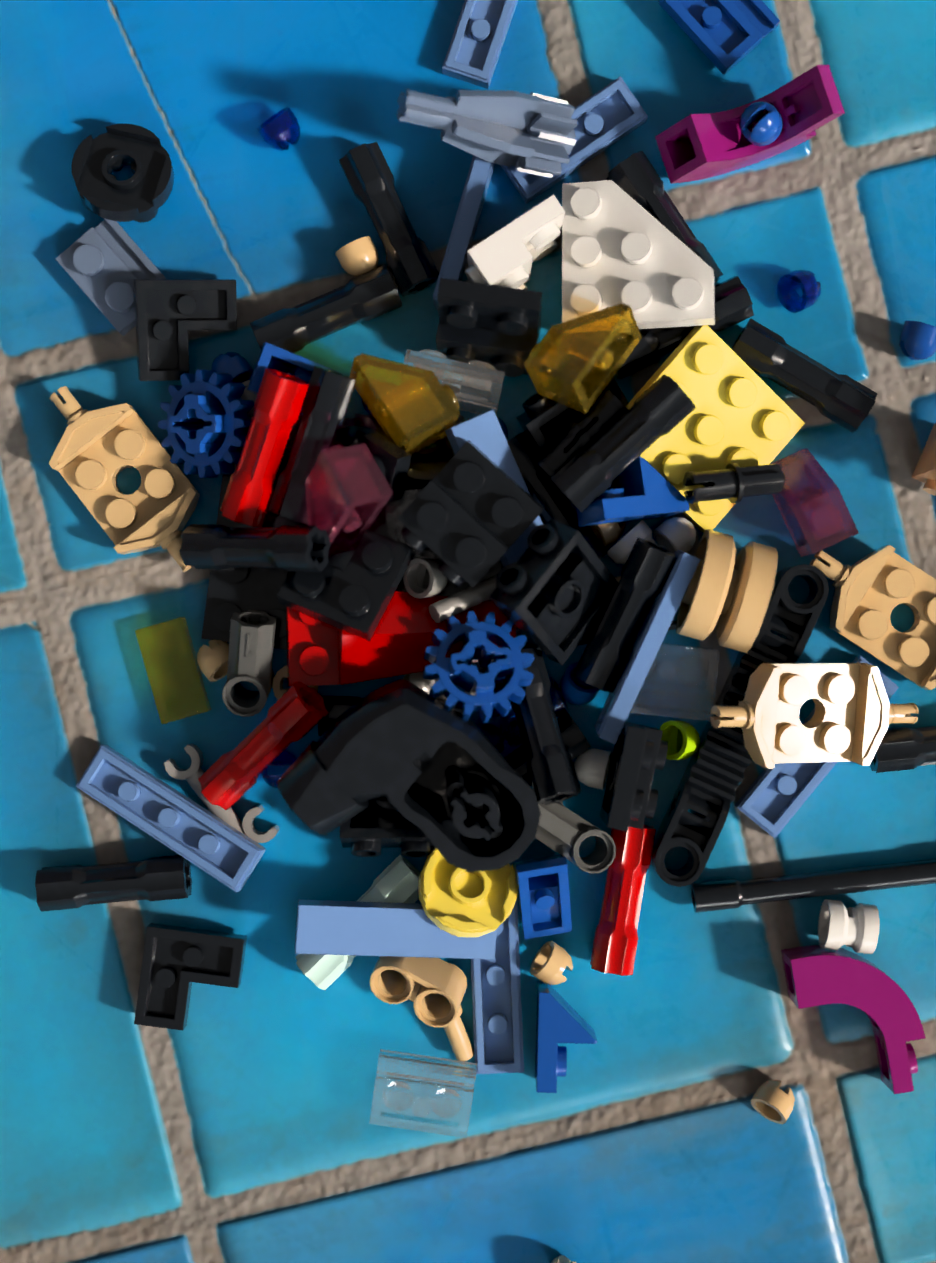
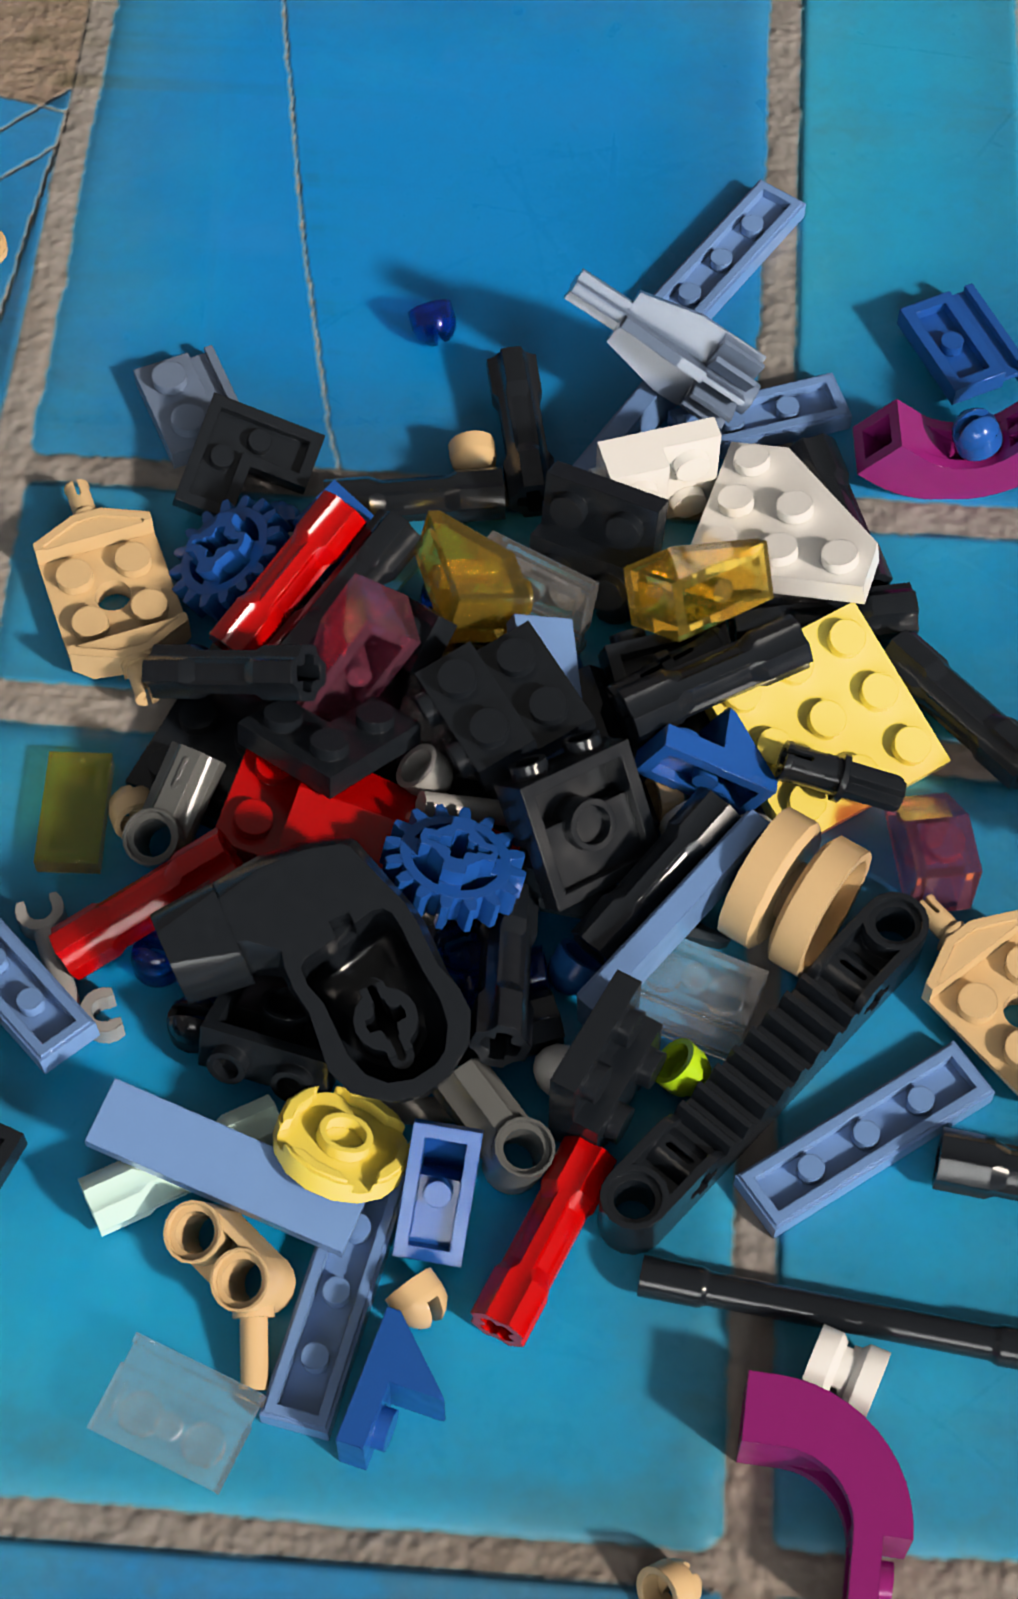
camera: 20 degrees right, 30 degrees down
black plate [72,123,174,223] -> none
plate [710,663,919,769] -> none
clear blue hinge [777,269,821,313] -> none

